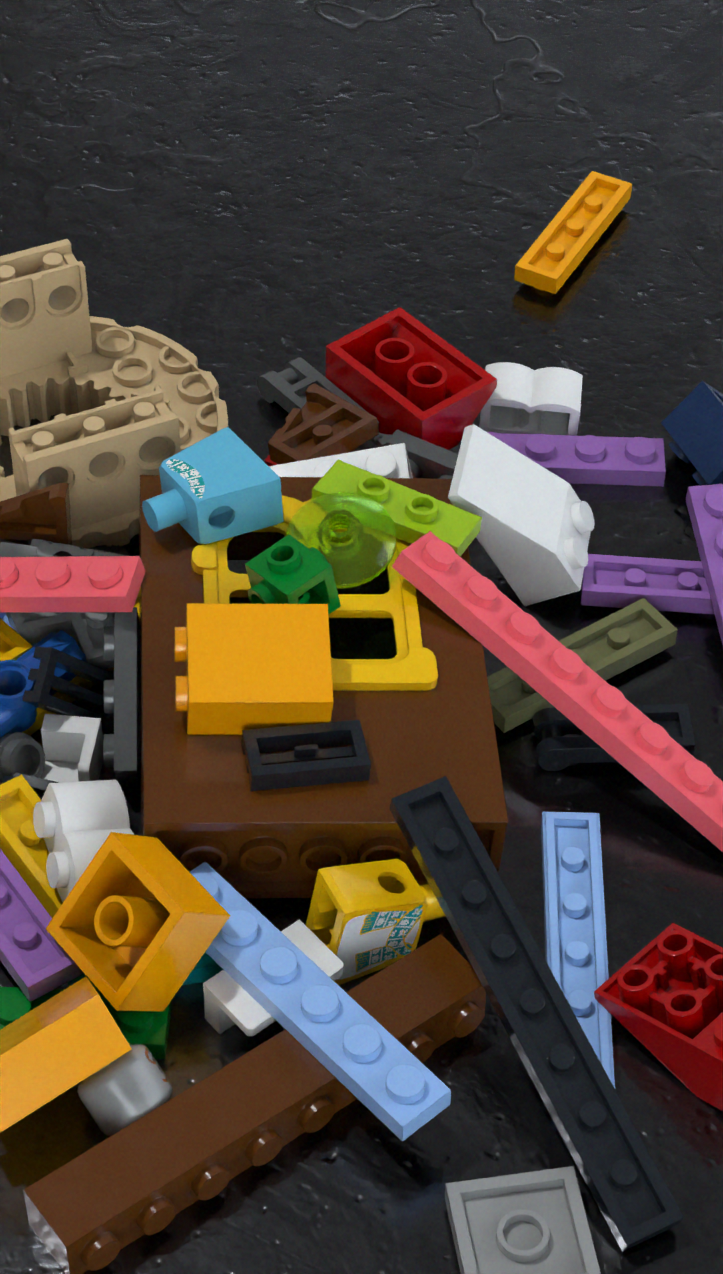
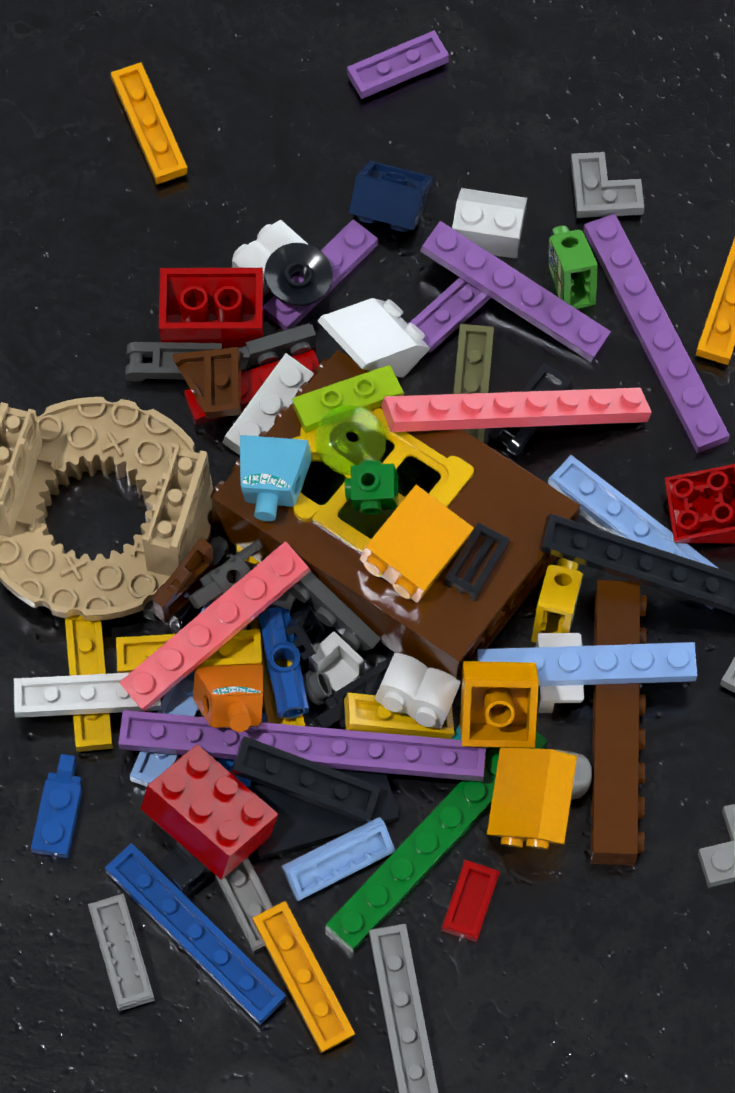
camera: 50 degrees left, 20 degrees up
none -> black dish [264,243,333,306]

